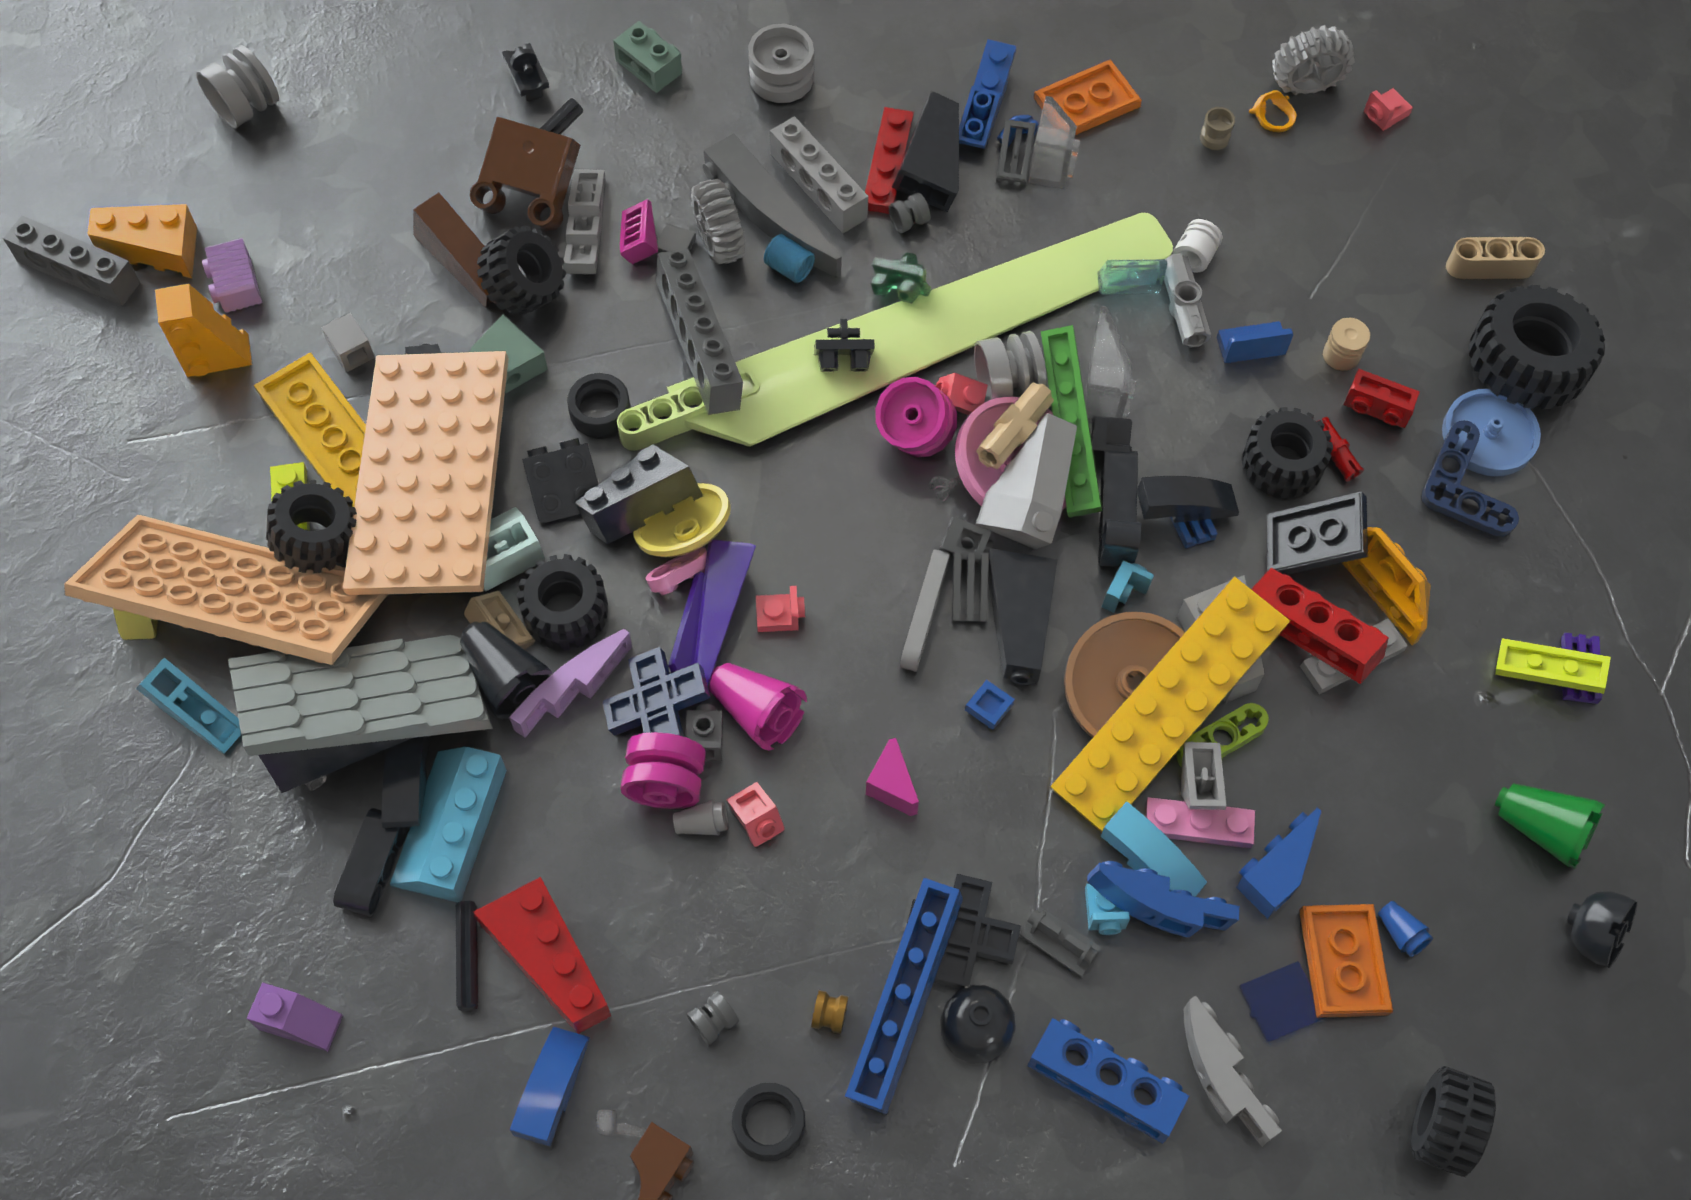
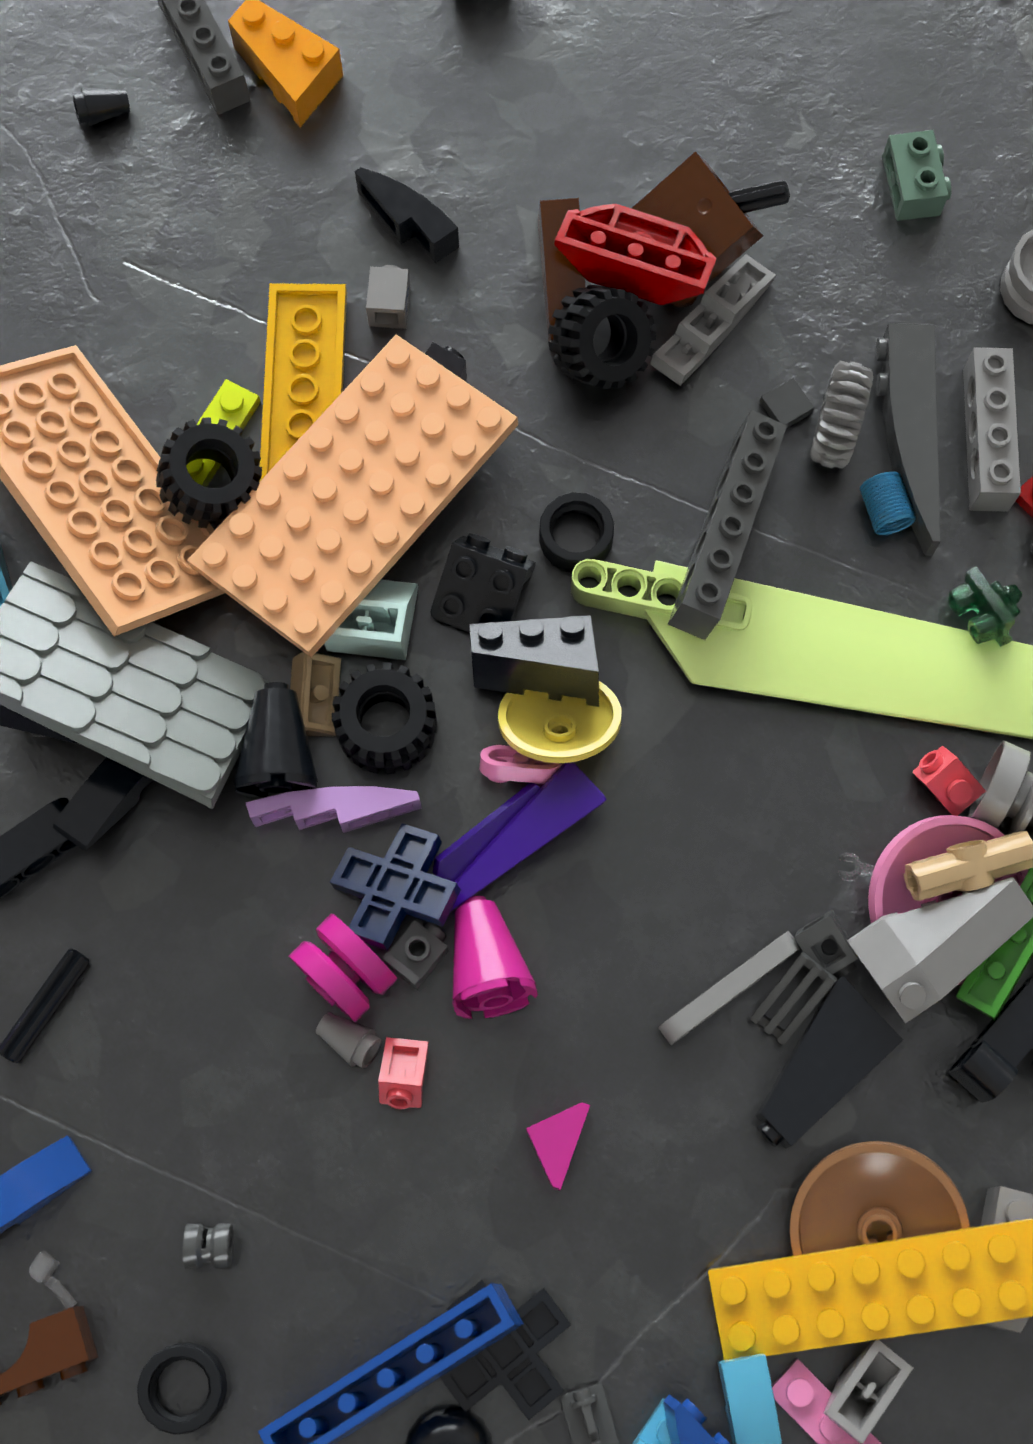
camera: 40 degrees right, 10 degrees up
light orange wedge [155,284,252,377] -> none
lavender brick [202,238,262,313] -> none
medium azure slope [390,747,507,903] -> none
sand green torso [470,315,548,393] -> none
red wedge [473,877,611,1034] -> none
black hips [502,43,549,101] -> none
dark pink slope [620,199,658,265] -> none
coral bracket [756,586,805,632] -> none
pearl gold wheel [811,990,849,1034] -> none
black hips [814,319,875,372] -> none
dark pink wheel [875,377,957,457] -> none
blue plate [965,679,1015,730] -> none
medium azure bracket [1102,560,1154,613] -> none
lime beam [1177,703,1269,767] -> none
none -> black cone [73,88,130,126]
none -> black slope [355,167,459,263]
none -> red wedge [554,203,716,305]

